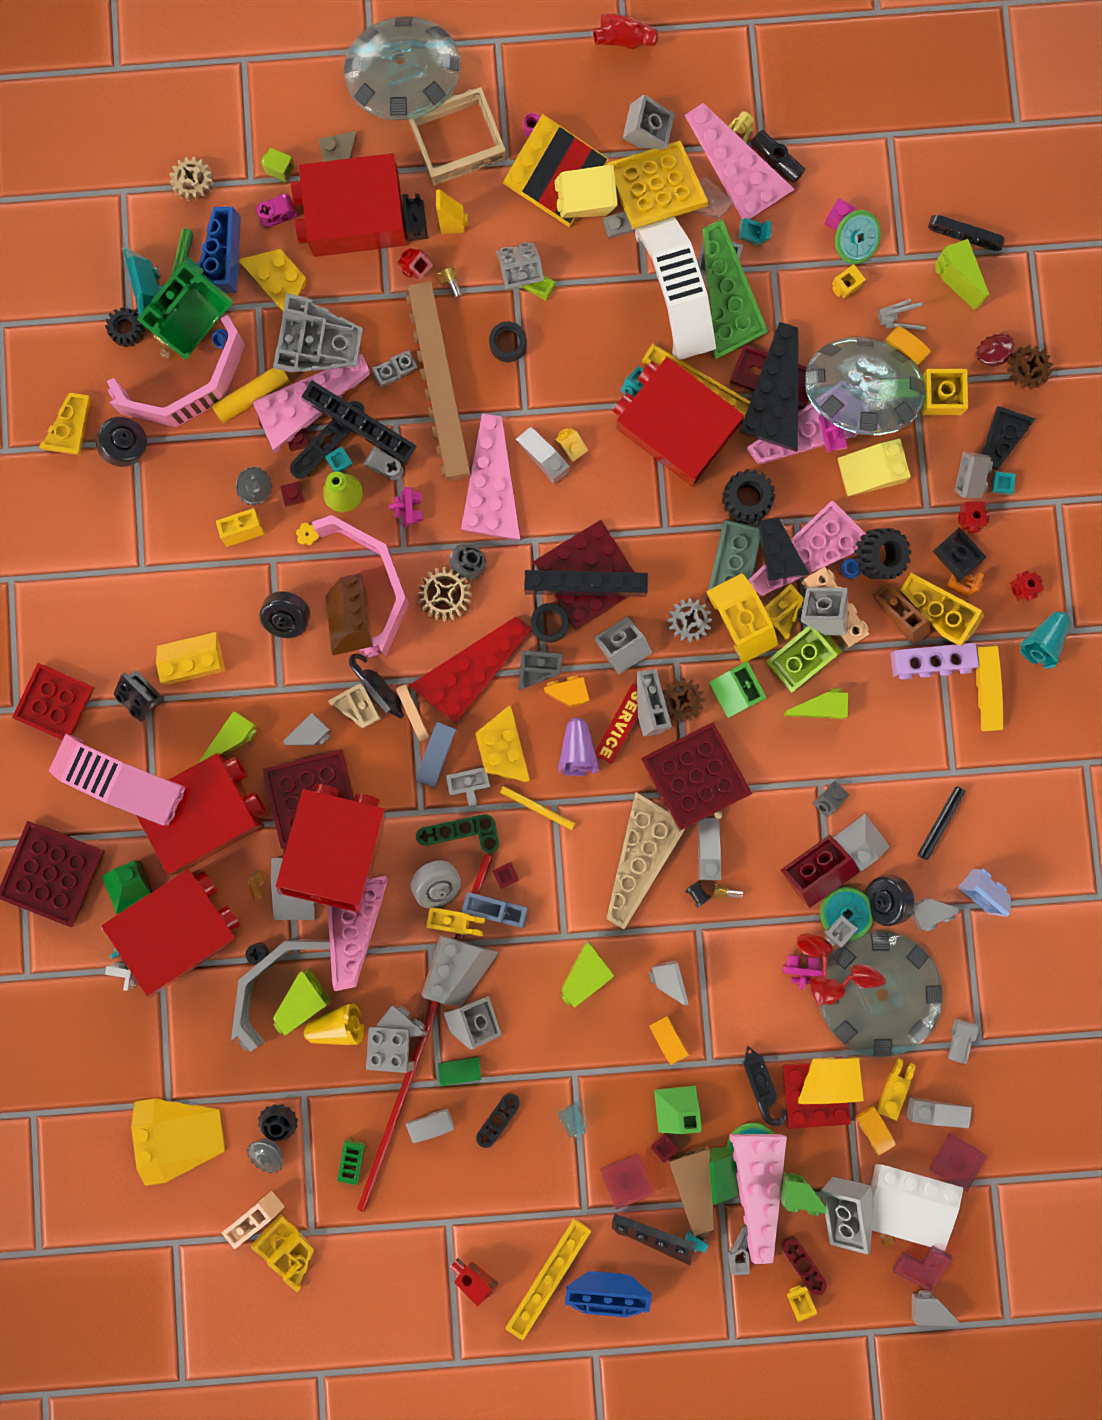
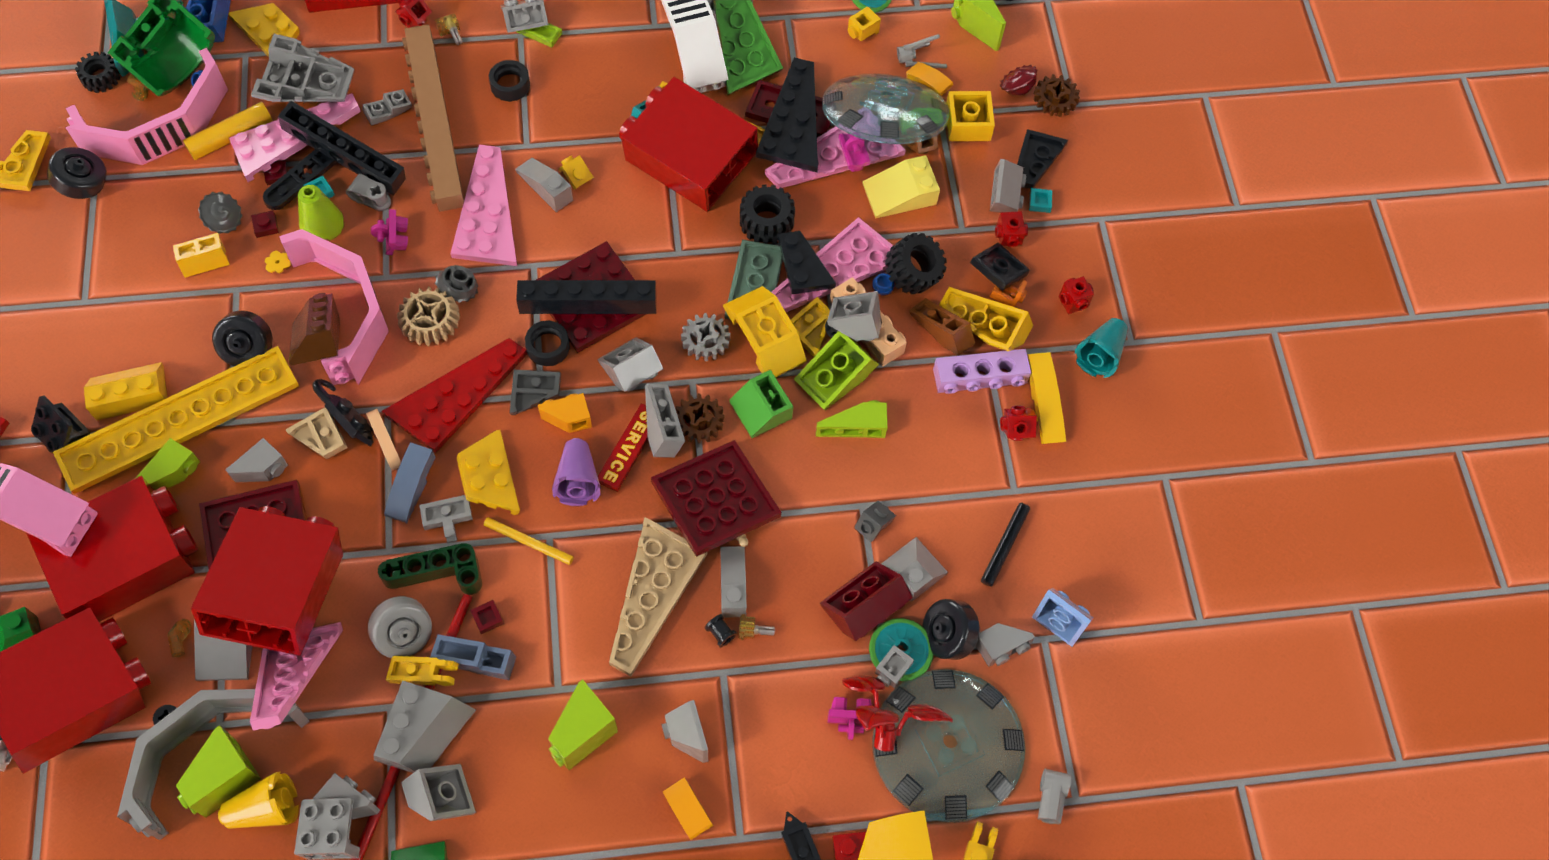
camera: 10 degrees left, 20 degrees down
none -> yellow plate [53,346,299,494]
none -> red brick [1000,406,1037,441]

